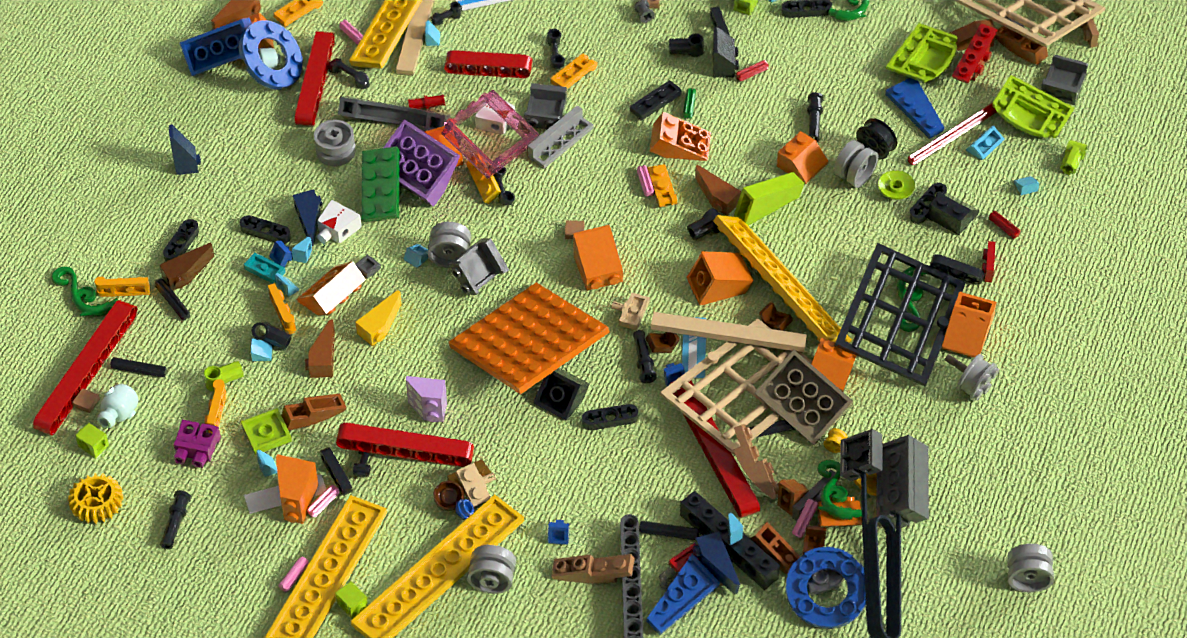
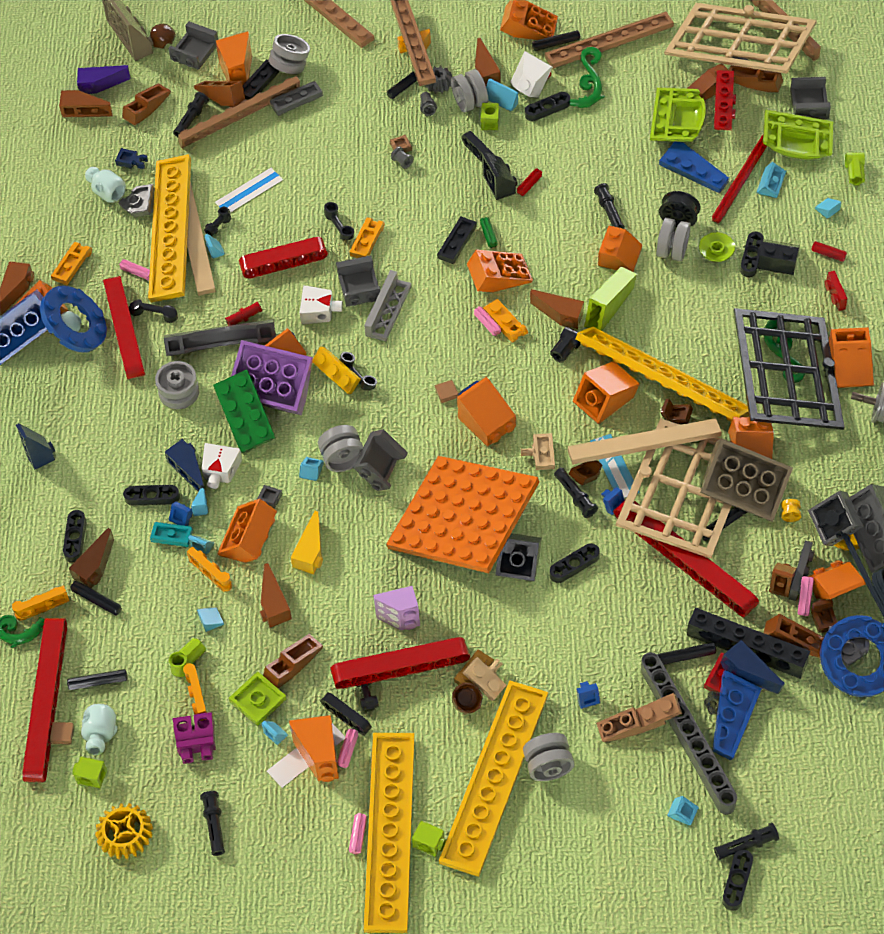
camera: 20 degrees left, 5 degrees up
black piece [251,321,292,350] -> none
clear pink window [441,90,540,179] -> none
blue plate [456,499,474,519] -> none
black piece [669,33,704,57] -> none
medium azure slope [728,513,743,545] -> none
medium nougat slope [733,424,779,499] -> none
green plant [817,460,862,520] -> none
black beam [930,254,985,284] -> none

